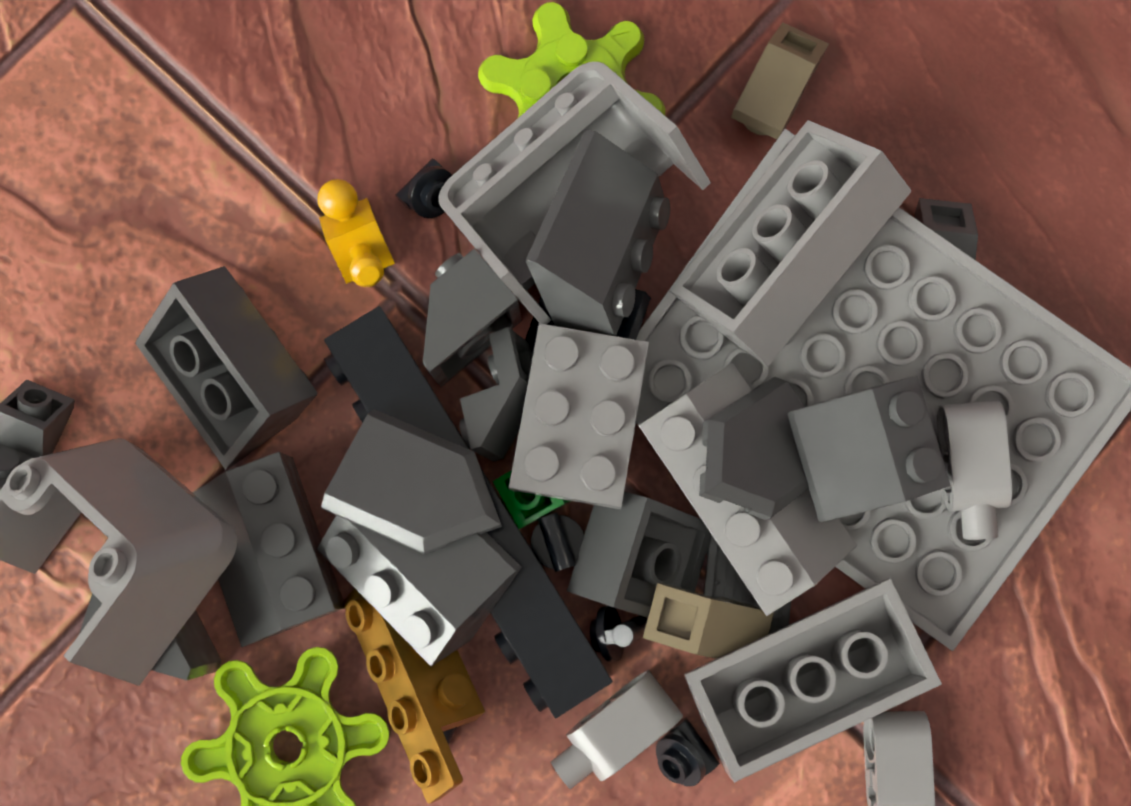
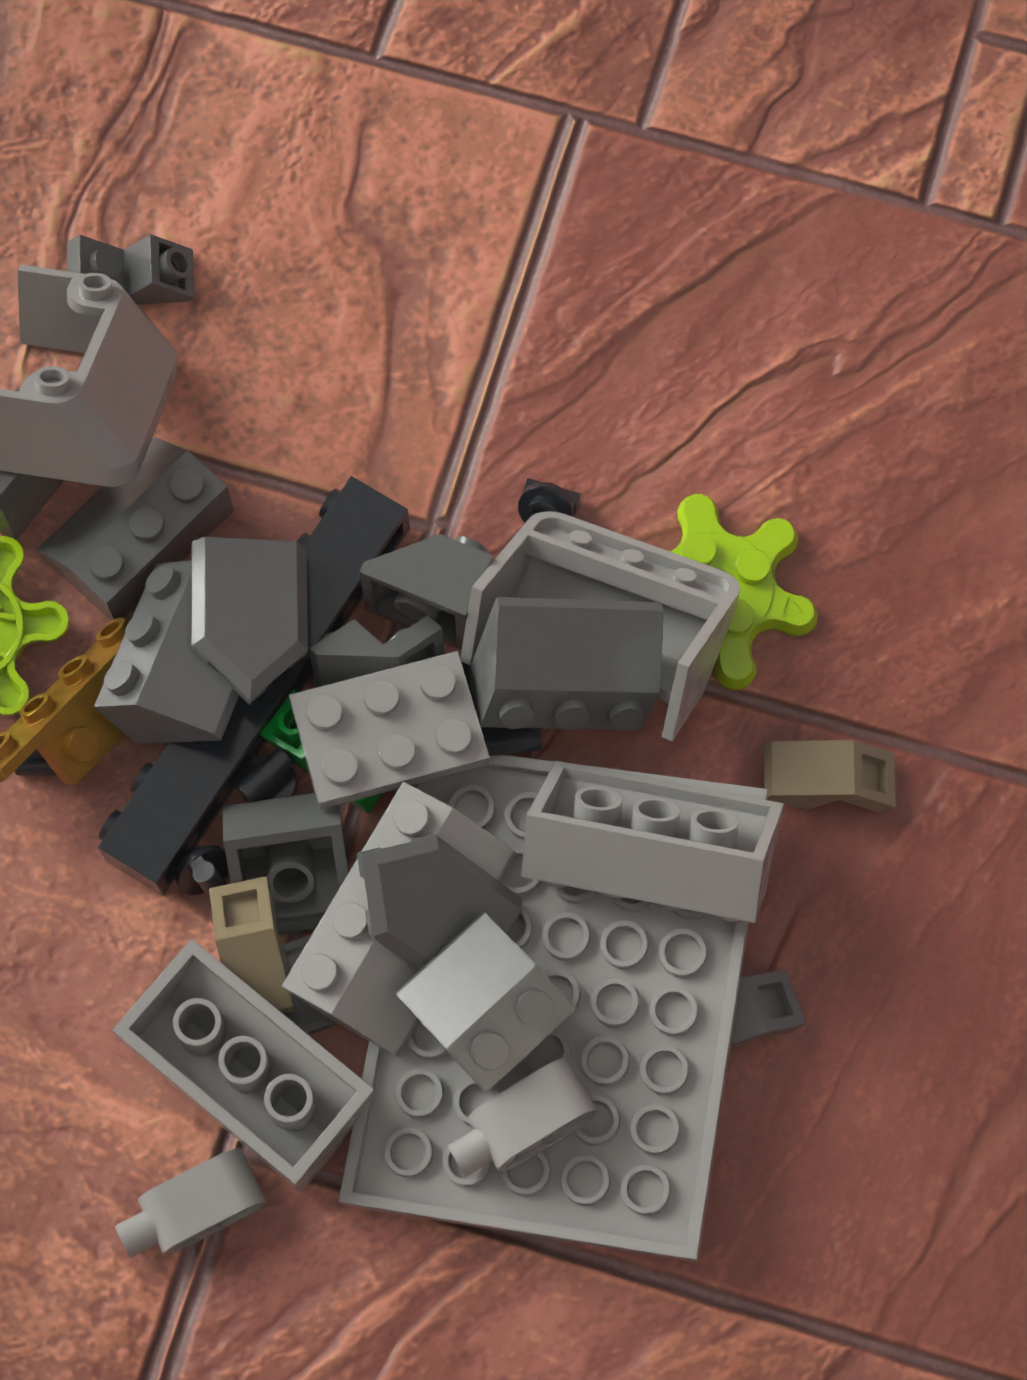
camera: 65 degrees right, 10 degrees down
dark grey slope [135,266,318,469] -> none
yellow piece [317,179,395,287] -> none
light grey piece [551,670,683,789] -> none
black plate [656,717,720,787] -> none

